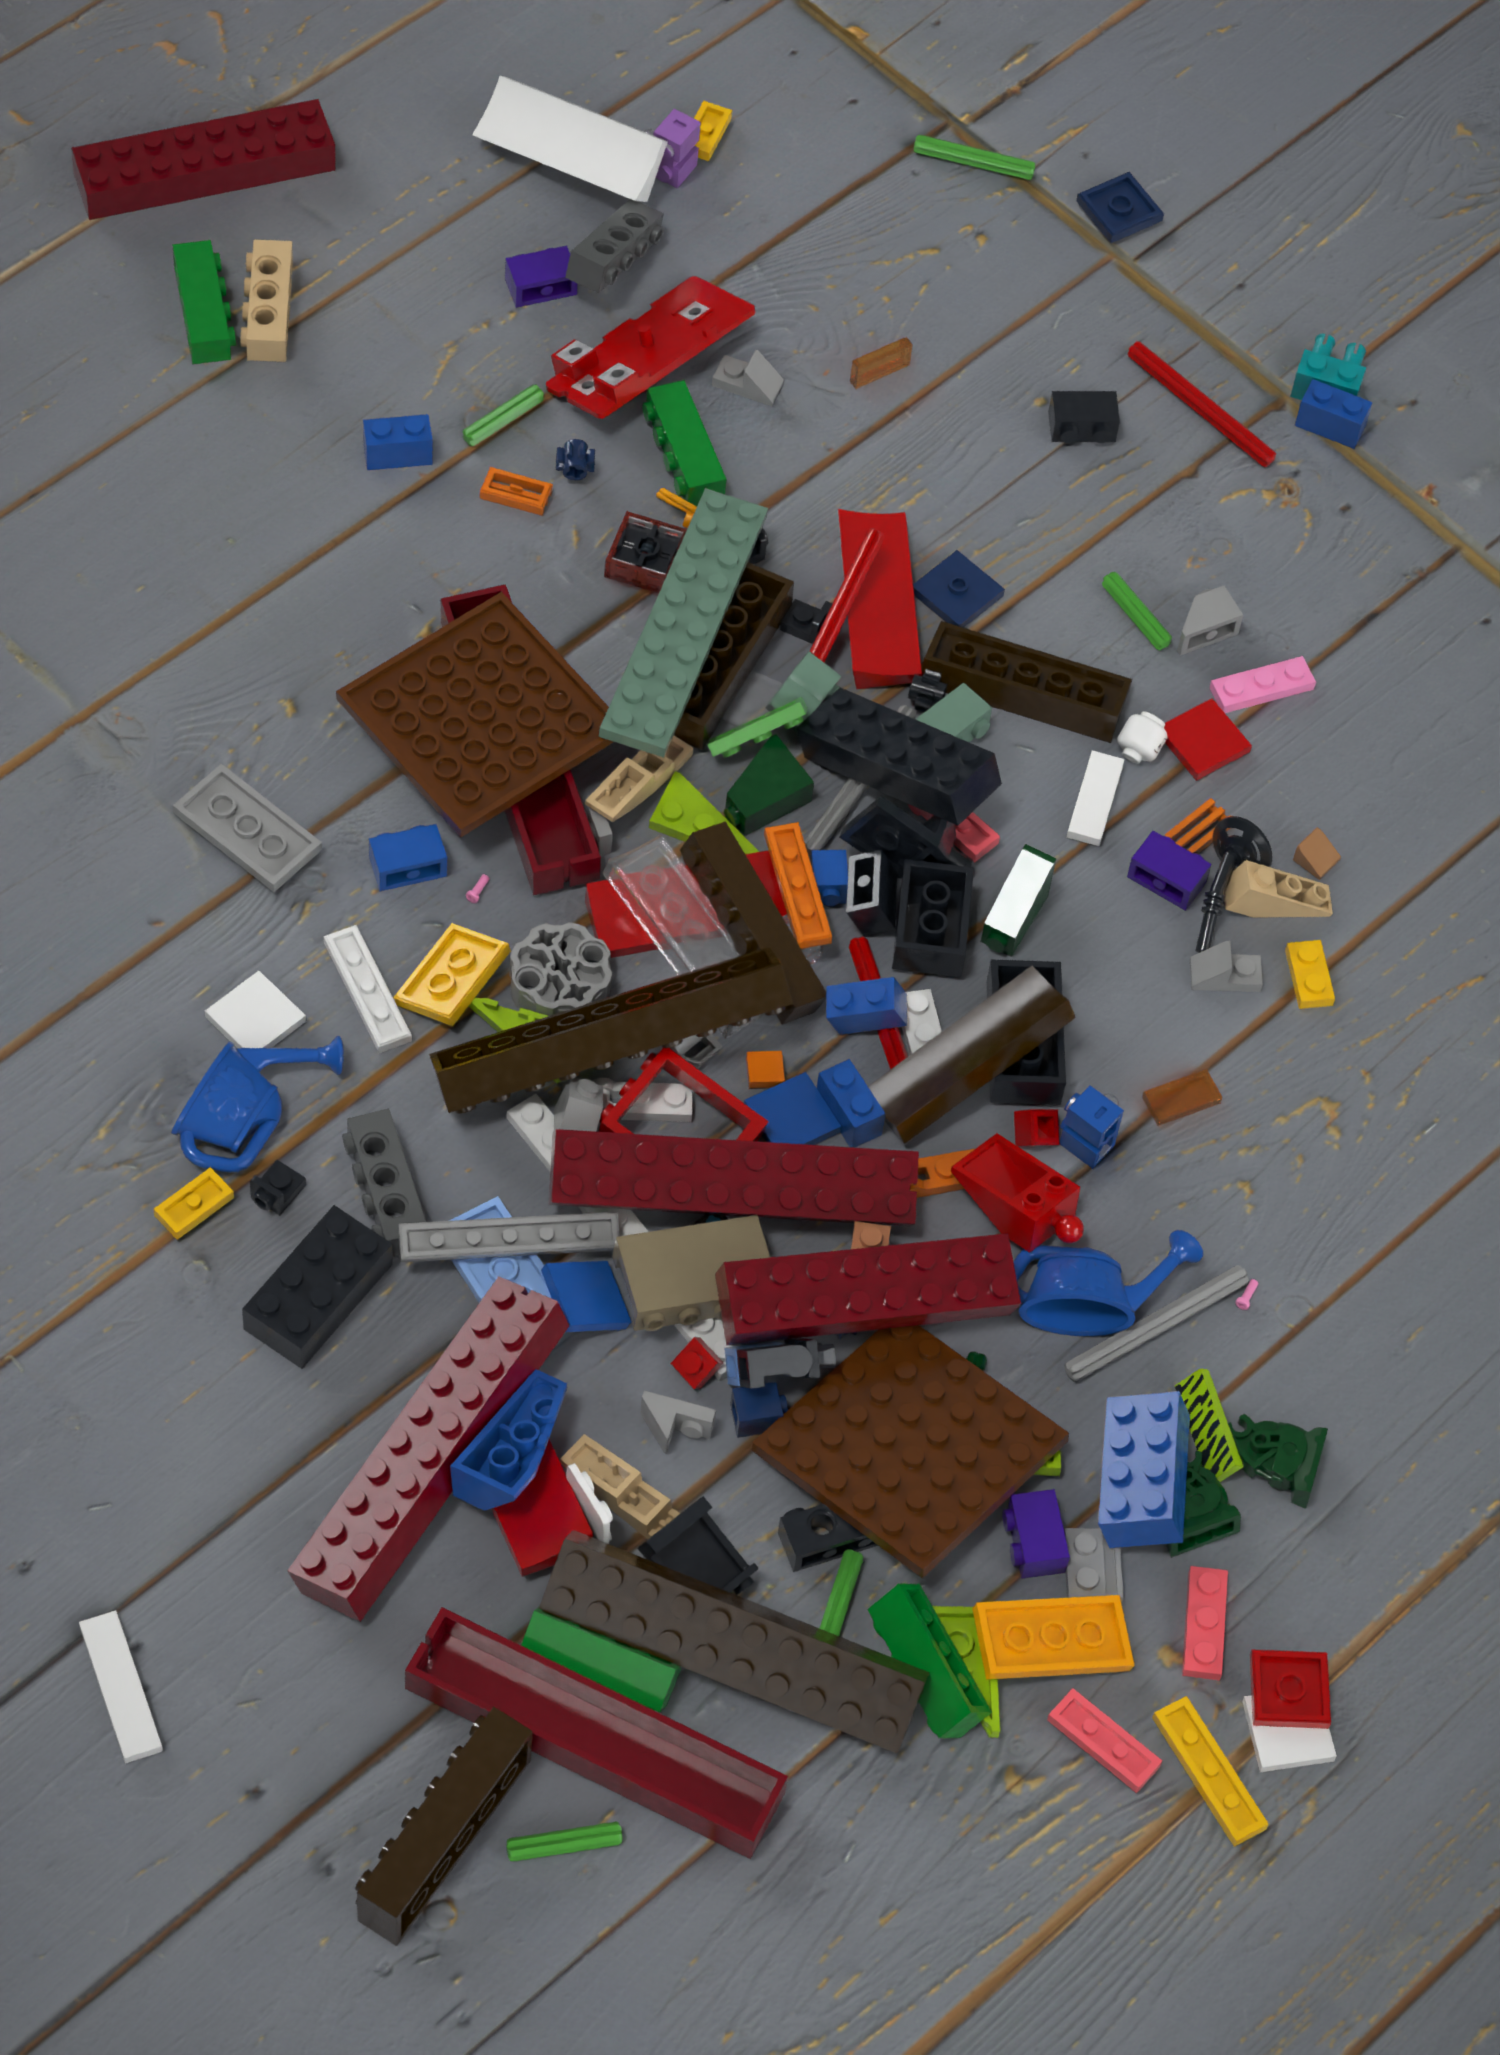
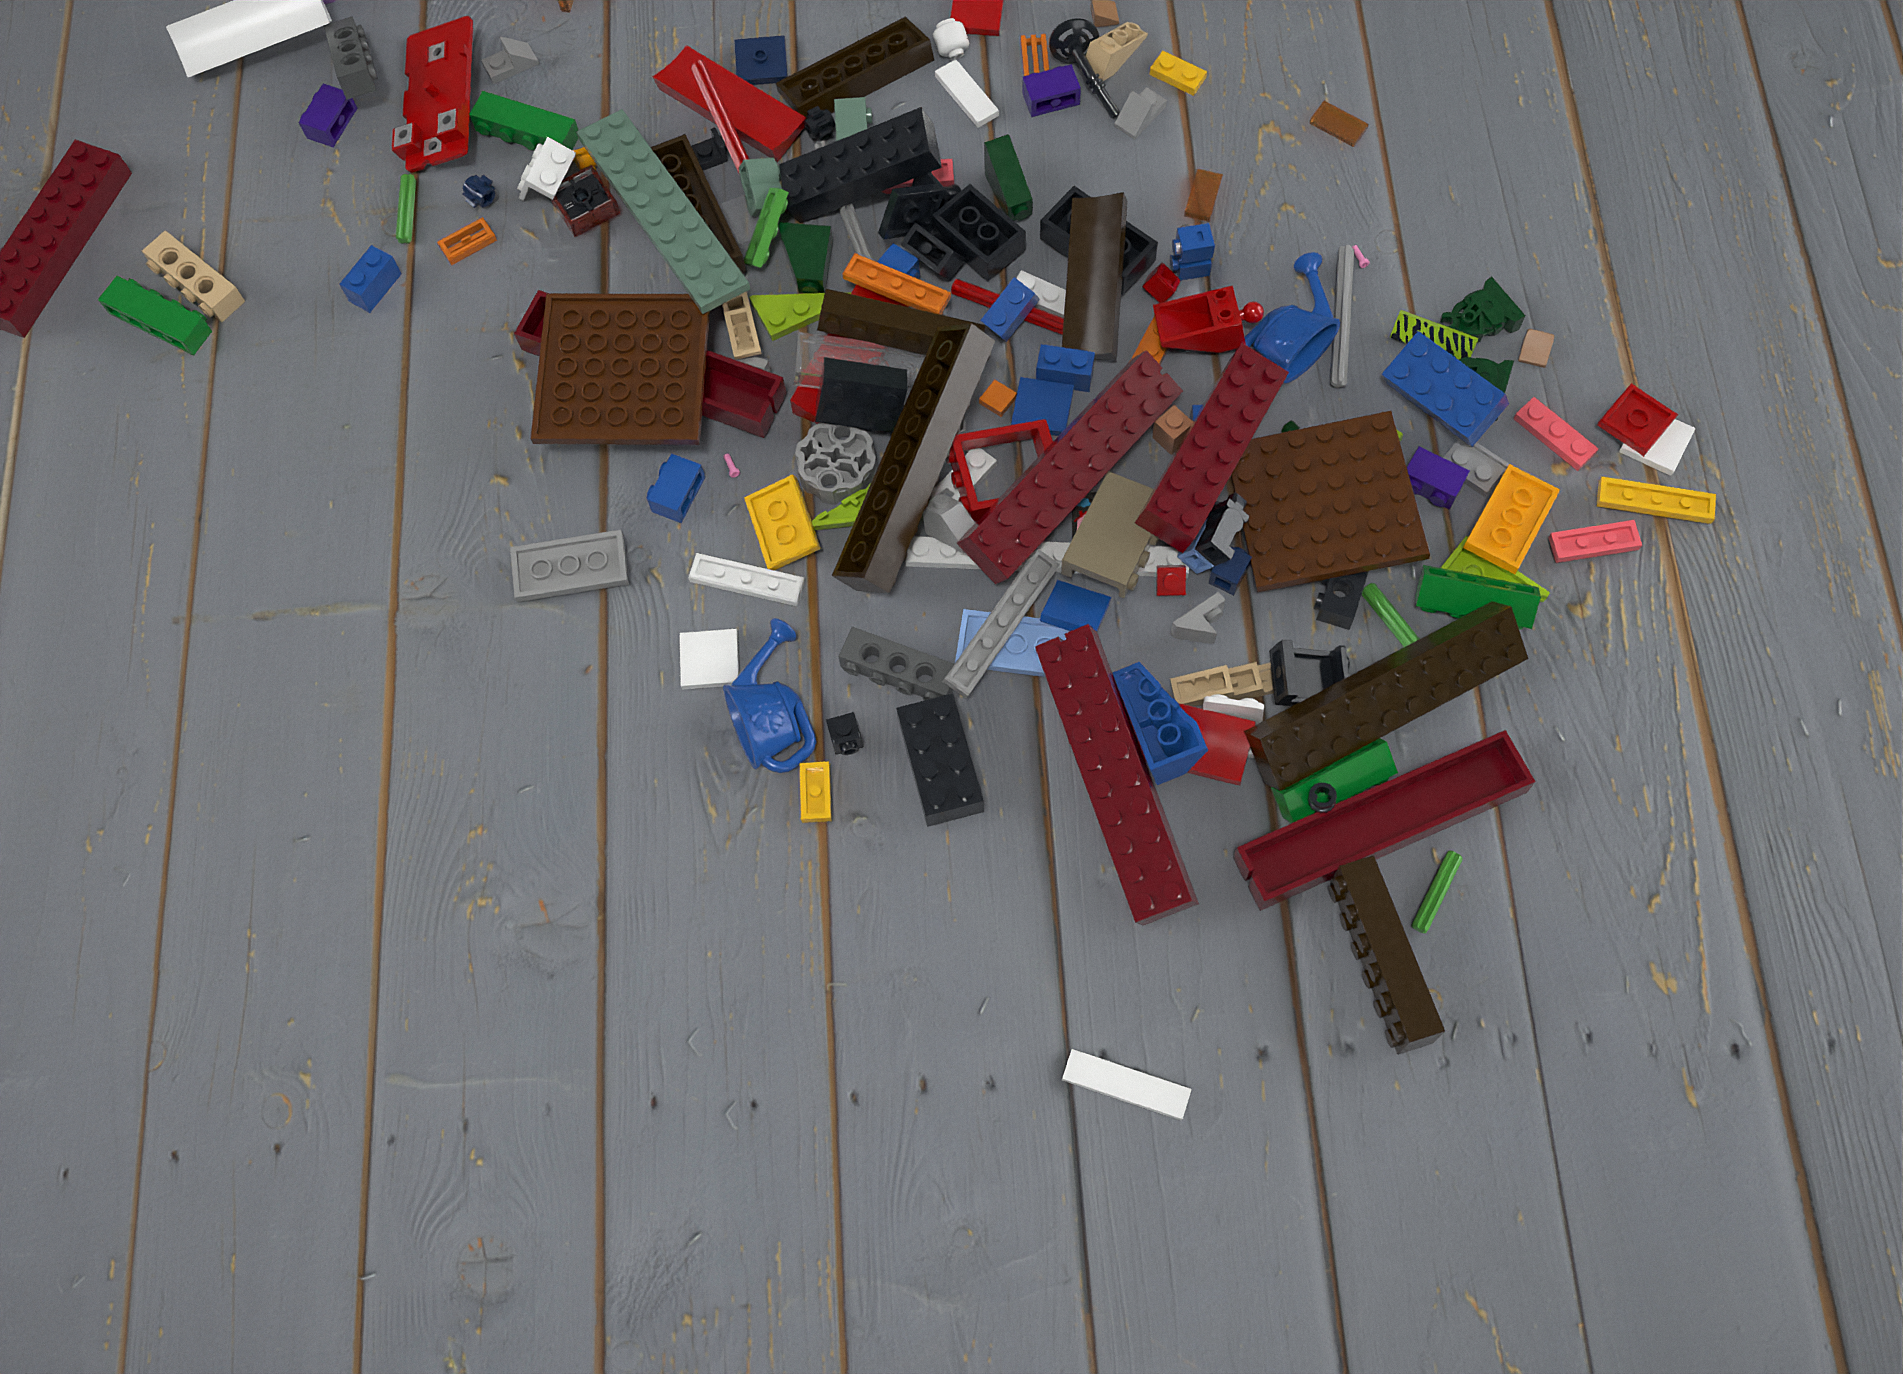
camera: 40 degrees left, 10 degrees up
none -> white bracket [517,137,576,201]
none -> black brick [815,357,907,433]
none -> black bush [1308,783,1337,813]
none -> clear orange tile [1309,100,1369,147]
none -> medium nougat slope [1518,329,1555,368]

